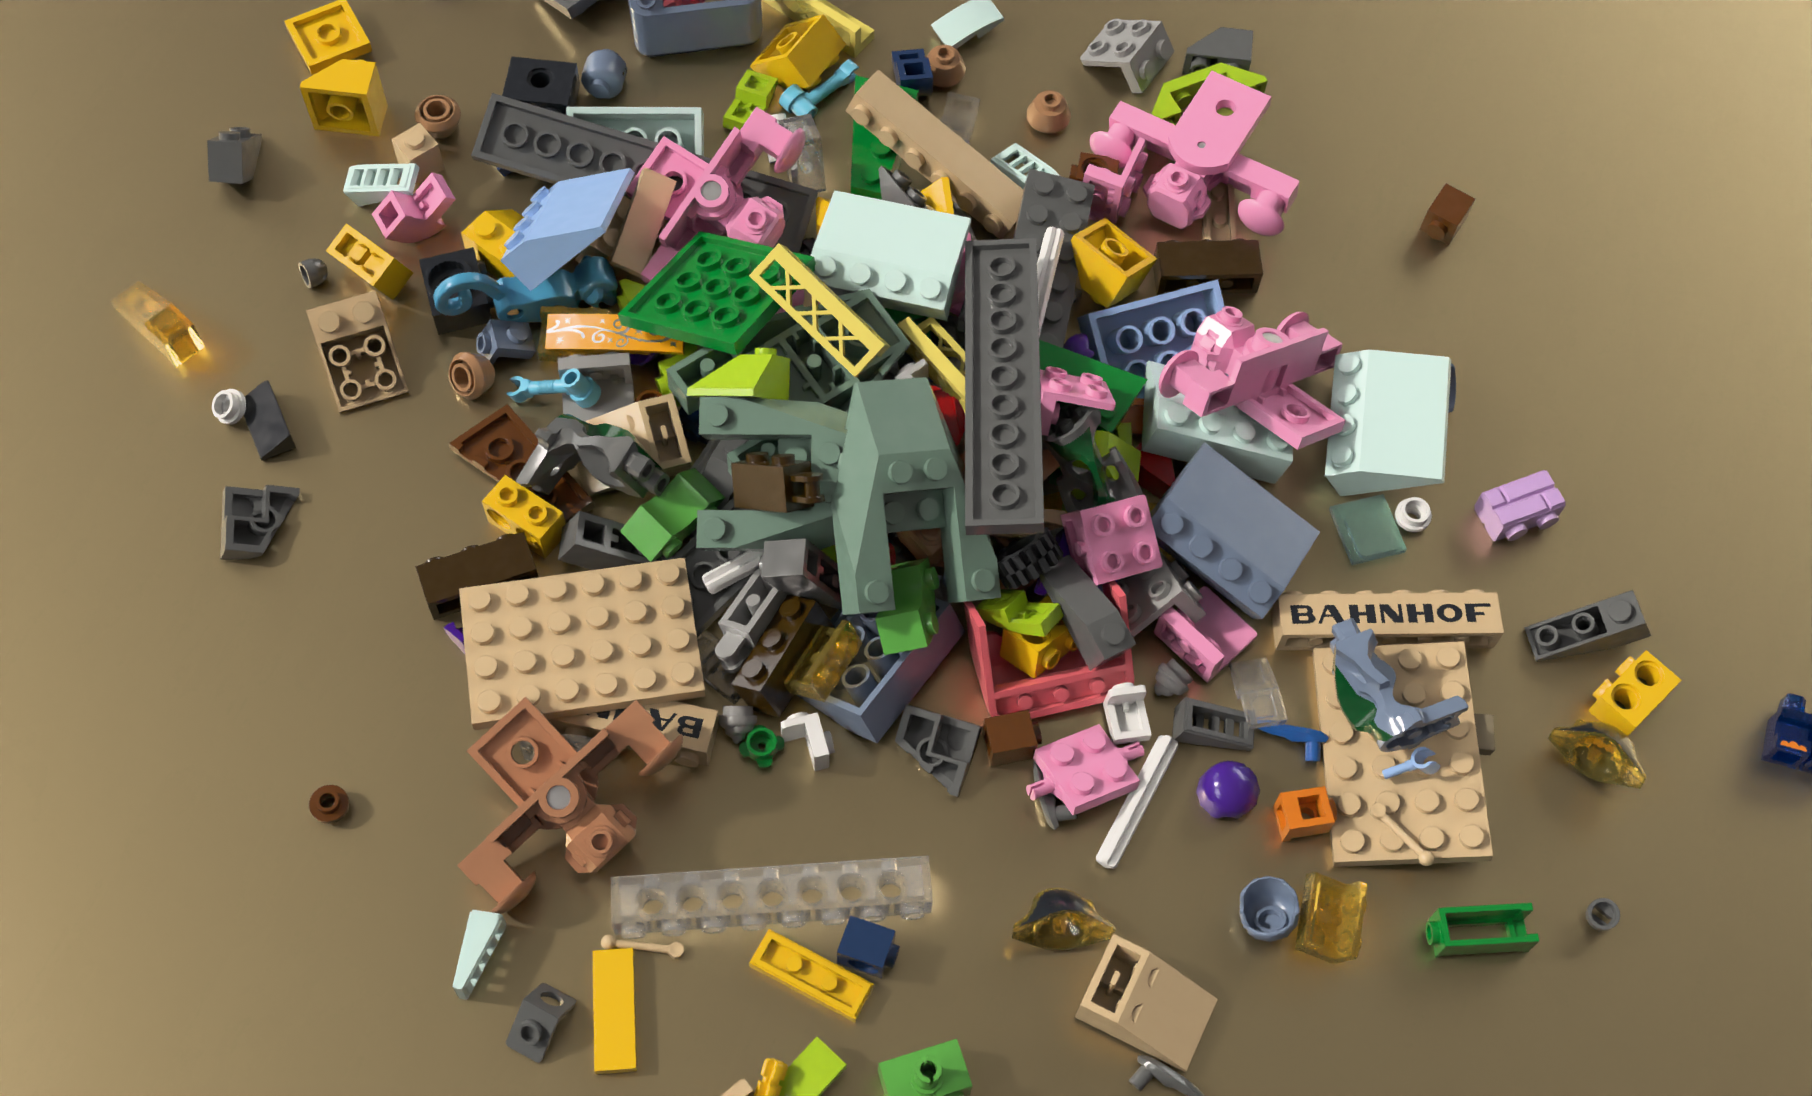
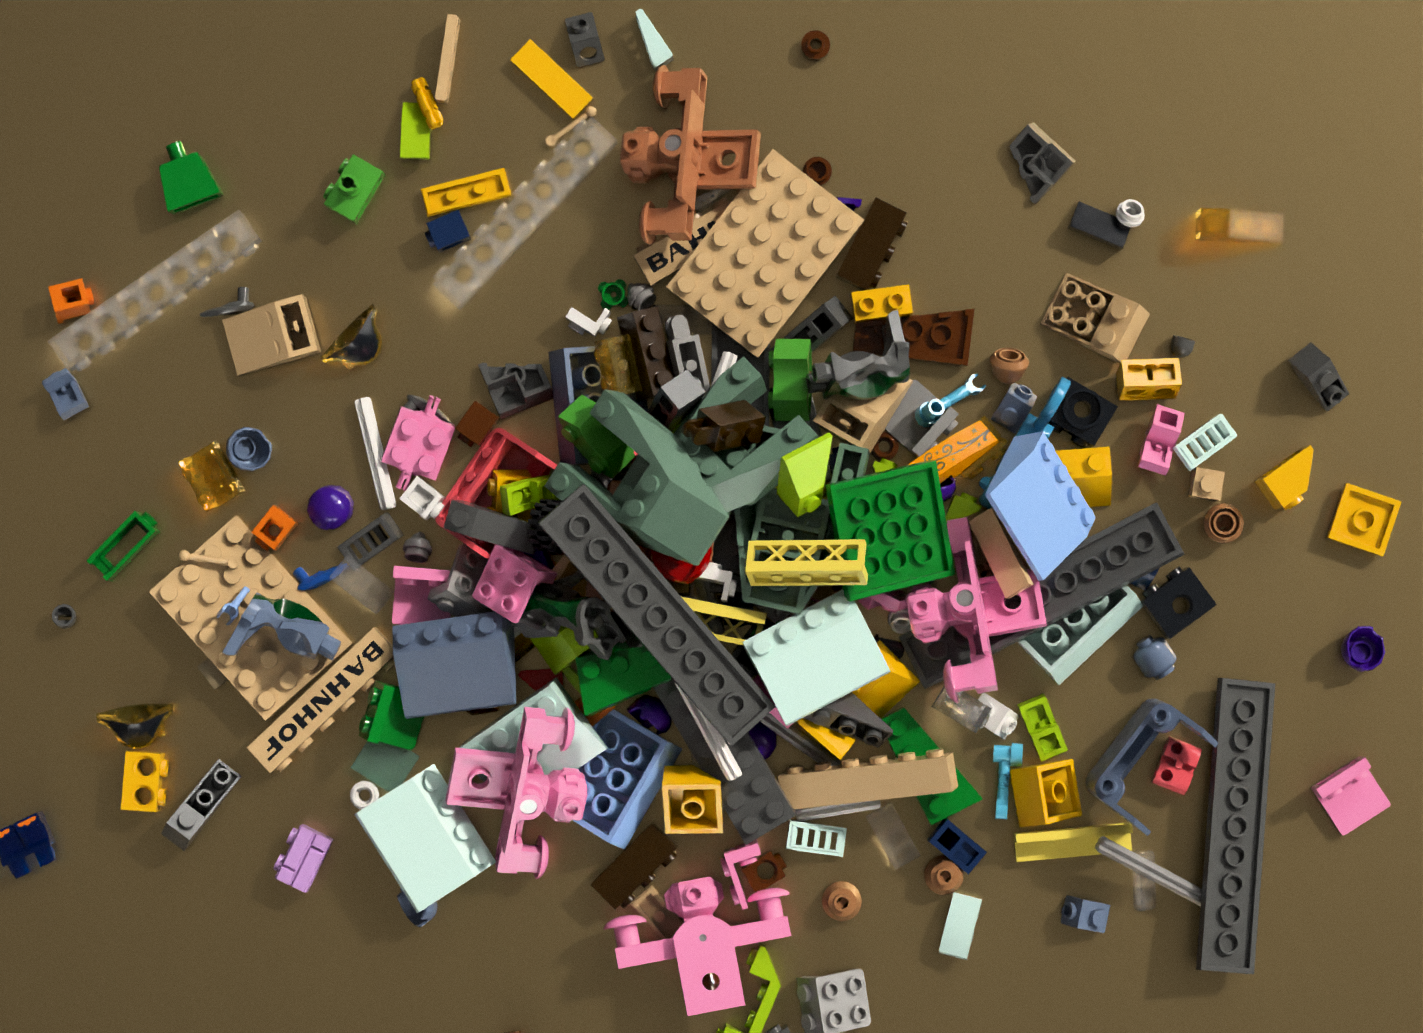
camera: 145 degrees right, 25 degrees up
bright pink bracket [1040,366,1116,436] -> none
none -> green bracket [359,680,424,750]
none -> reddish brown plate [803,157,832,186]

